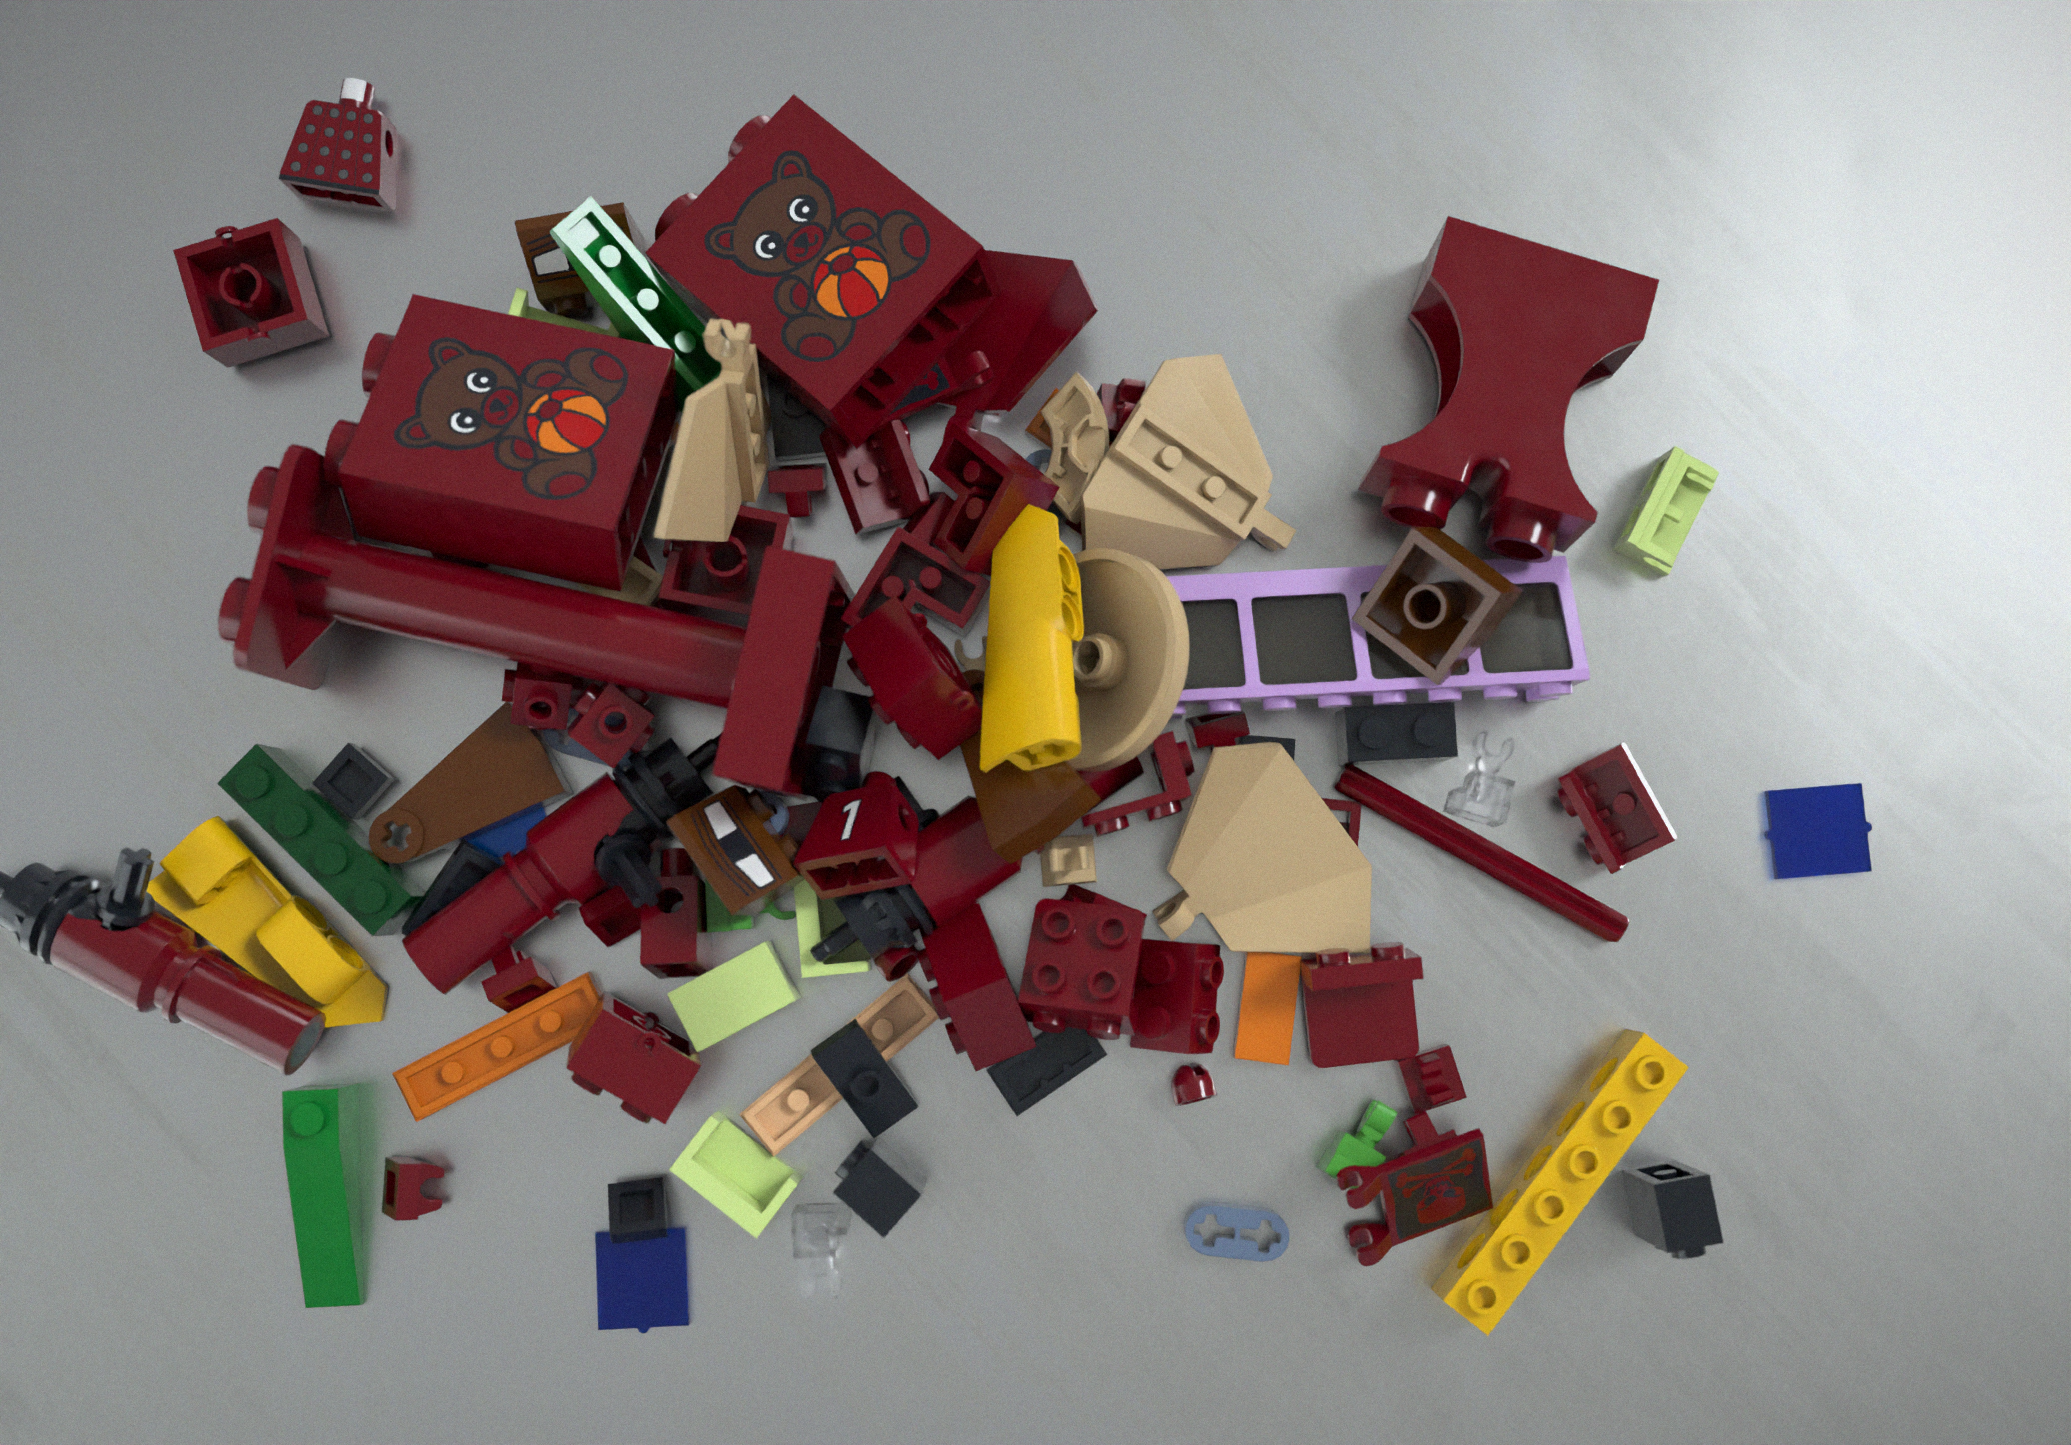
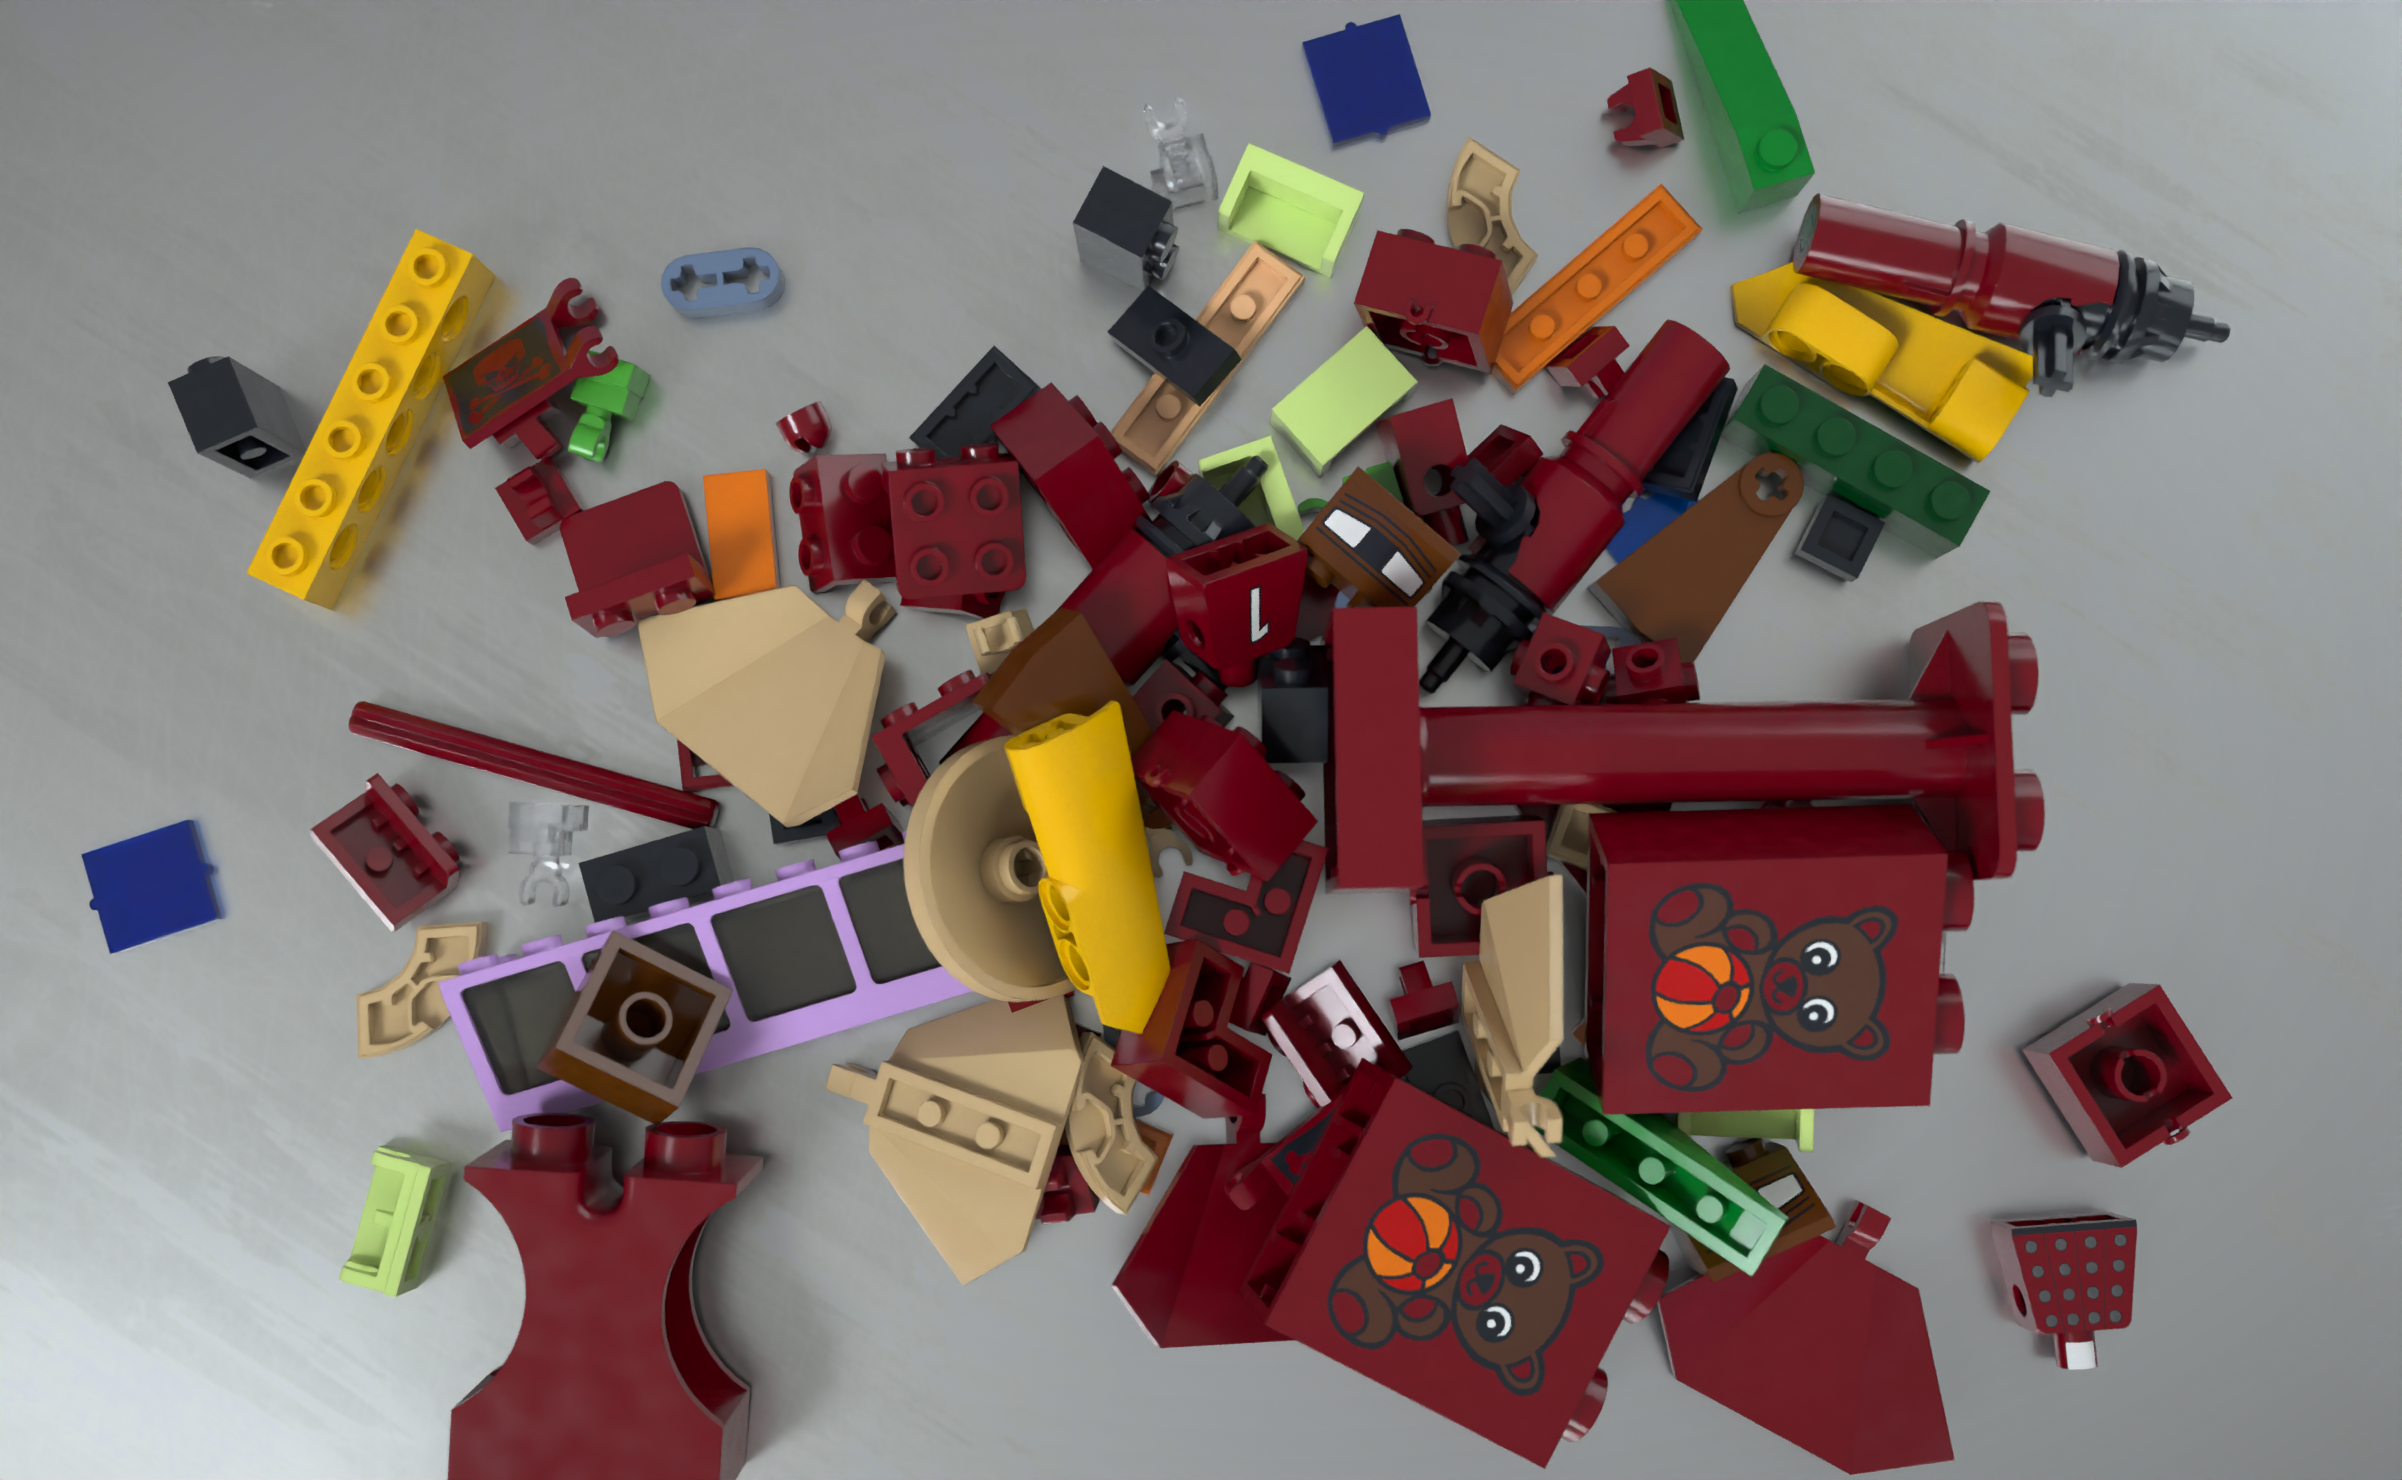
camera: 170 degrees right, 0 degrees up
black plate [608,1177,668,1244] -> none
none -> tan tile [356,922,488,1059]
none -> dark red brick [1132,659,1234,733]
none -> tan tile [1446,137,1538,295]
none -> dark red panel [1657,1200,1955,1475]

